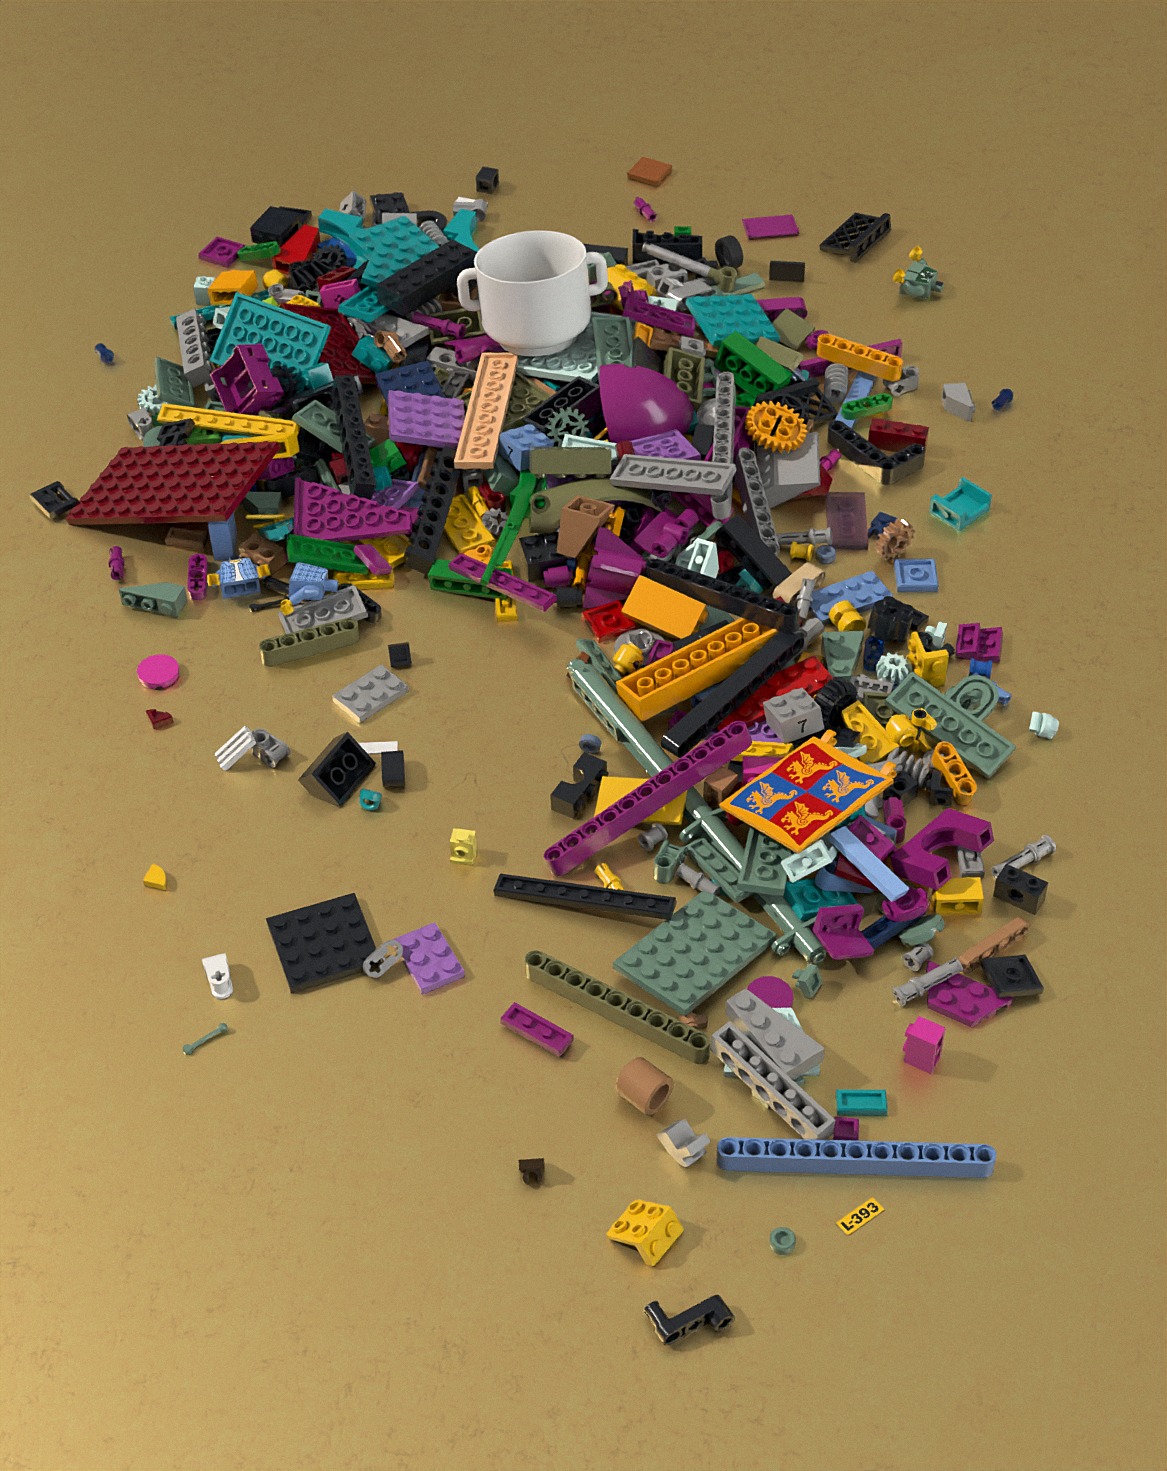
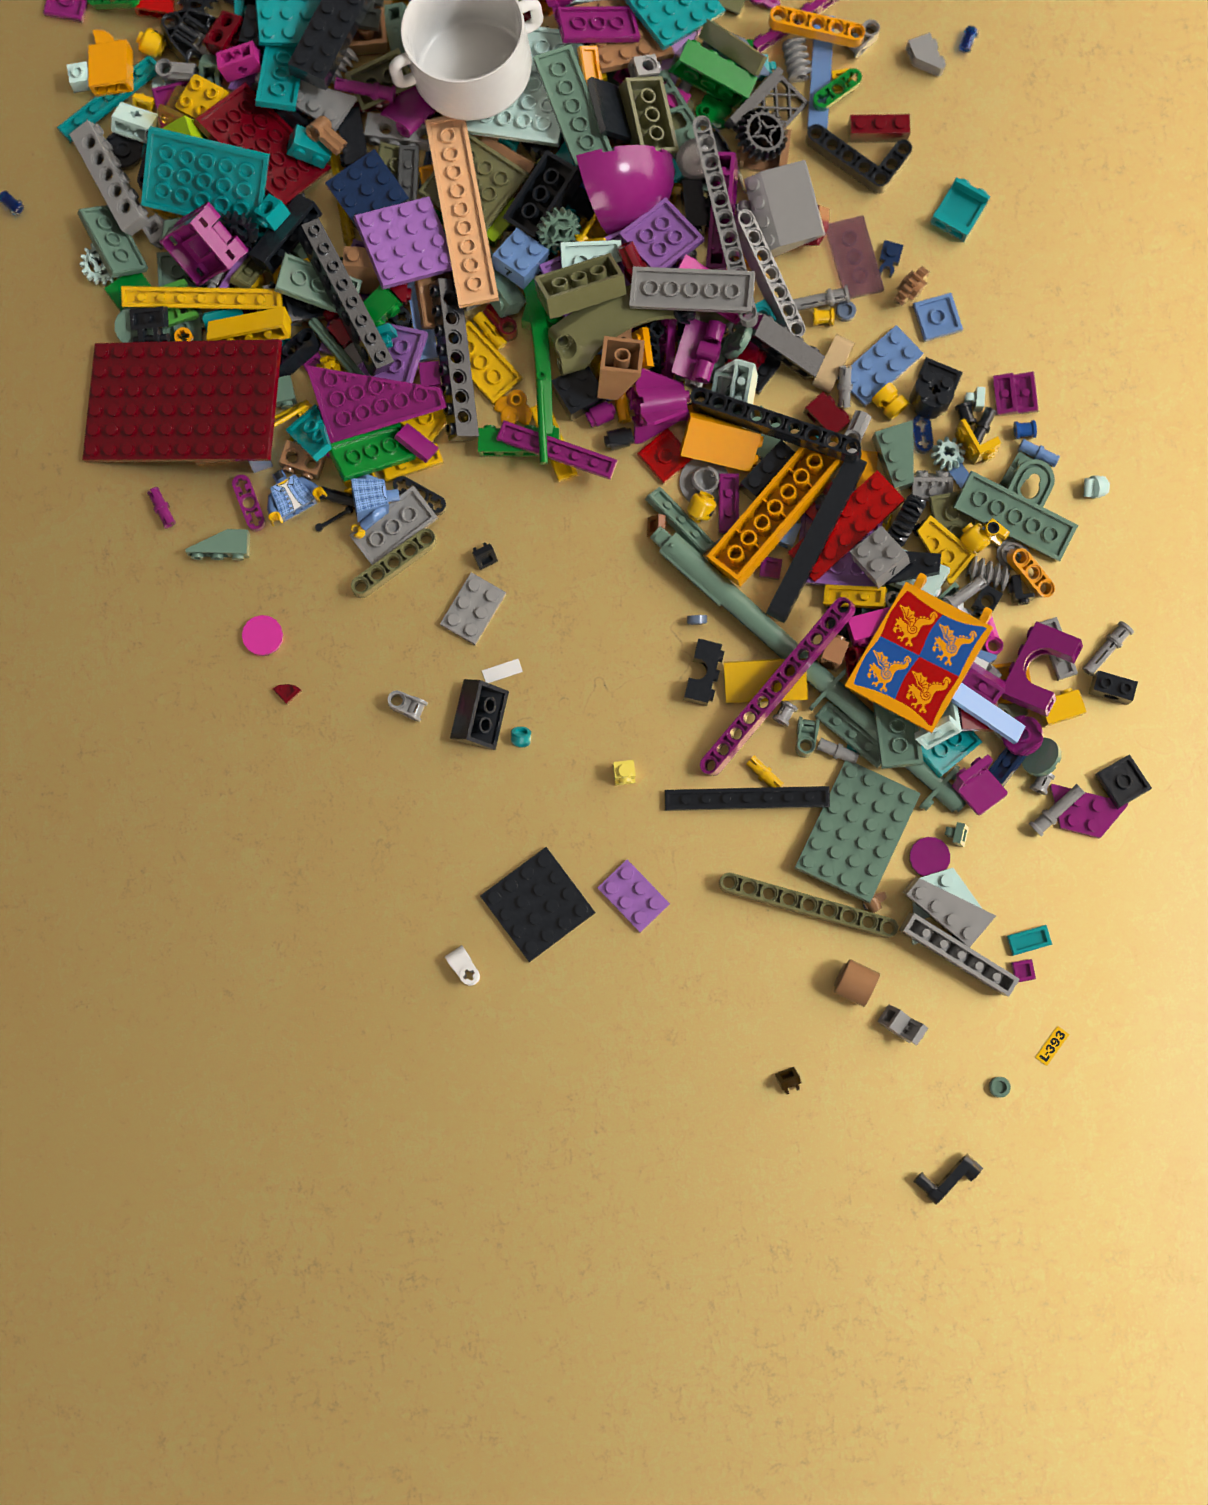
camera: 25 degrees left, 35 degrees up
black plate [30,481,80,519] -> none
light grey piece [127,408,152,441] -> none
yellow tile [143,864,167,890] -> none
sand green hinge [183,1023,228,1055] -> none
white tile [215,726,256,771] -> none
light grey beam [363,940,403,978] -> none
black beam [381,750,405,787] -> none
light grey gear [482,508,509,535] -> none
magenta plate [500,1002,574,1057] -> none
yellow bracket [607,1200,684,1266] -> none
medium blue beam [716,1137,997,1178] -> none
teal tile [736,569,764,594] -> none
light orange gear [744,401,807,453] -> none
dark pink axle [820,449,841,471] -> none
dark pink brick [903,1016,946,1074] -> none
medium nougat beam [957,916,1030,974] -> none

